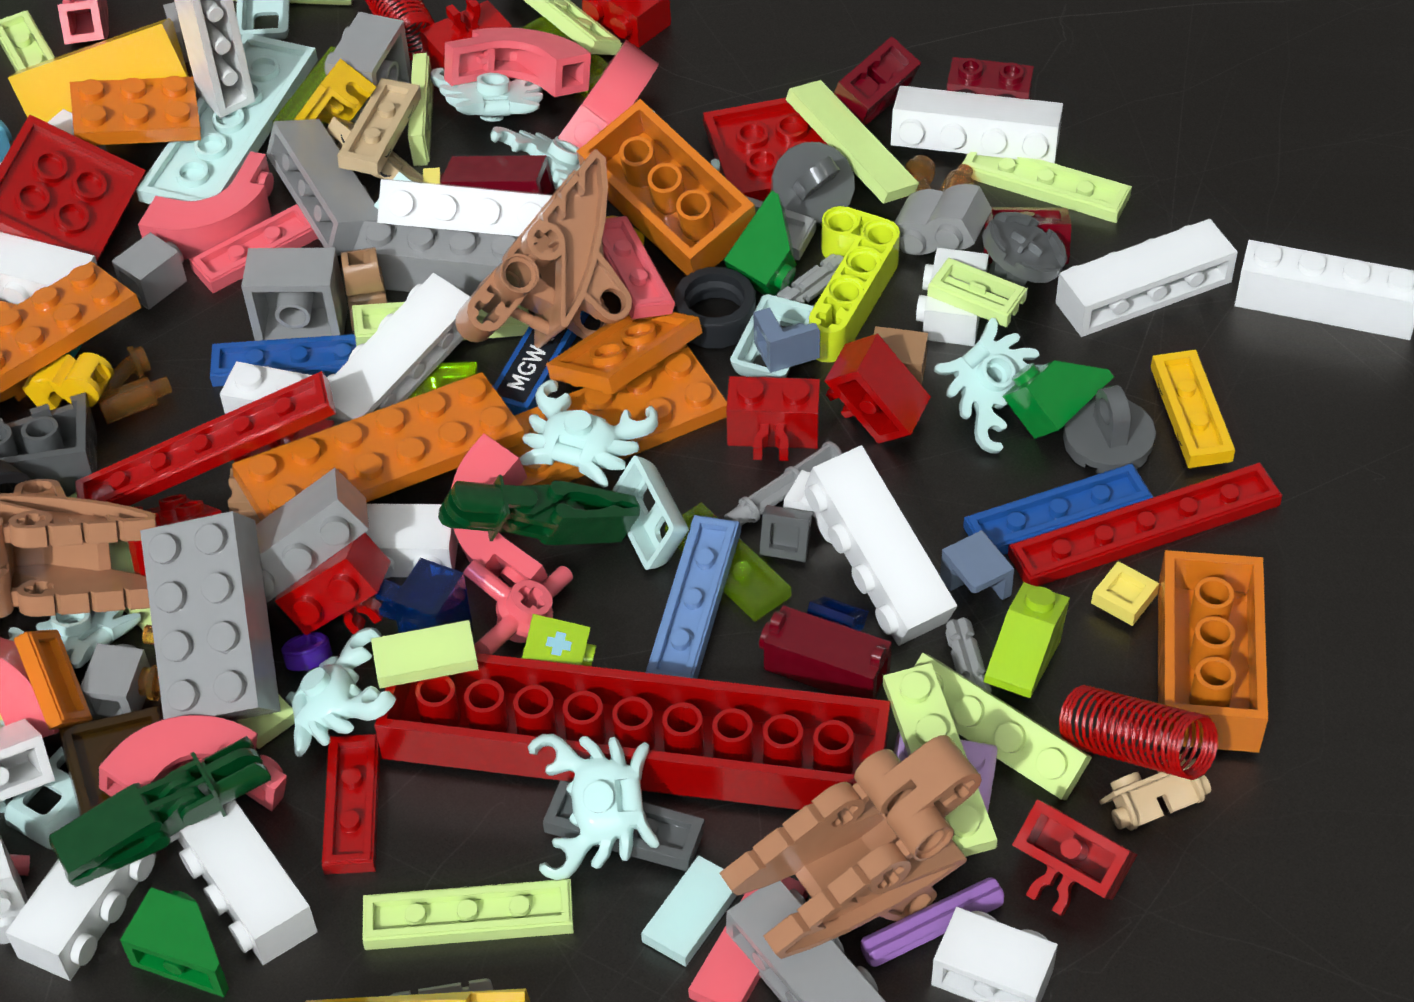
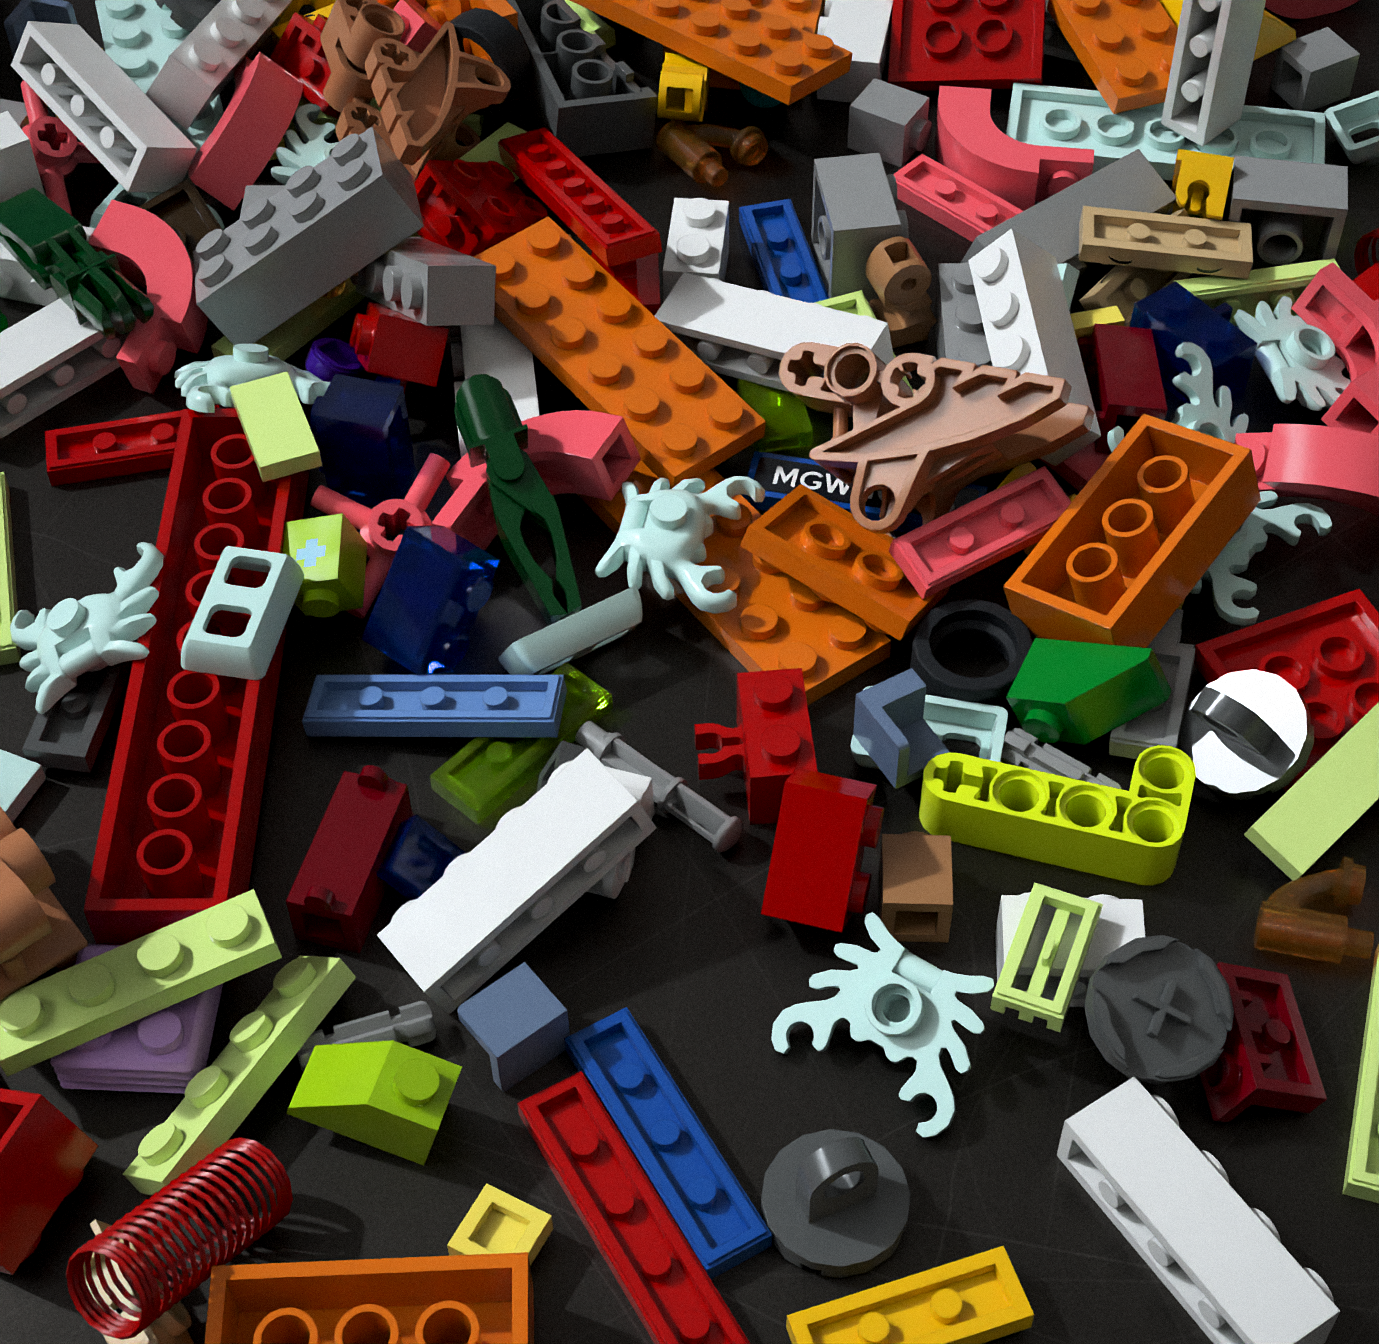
camera: 80 degrees right, 0 degrees up
orange tile [14,629,92,730] -> none
light grey brick [894,184,992,255] -> none
green slope [1002,360,1114,439] -> none
none -> light aqua piece [181,546,304,680]
none -> clear blue brick [361,526,500,675]
none -> clear blue brick [1130,281,1258,404]

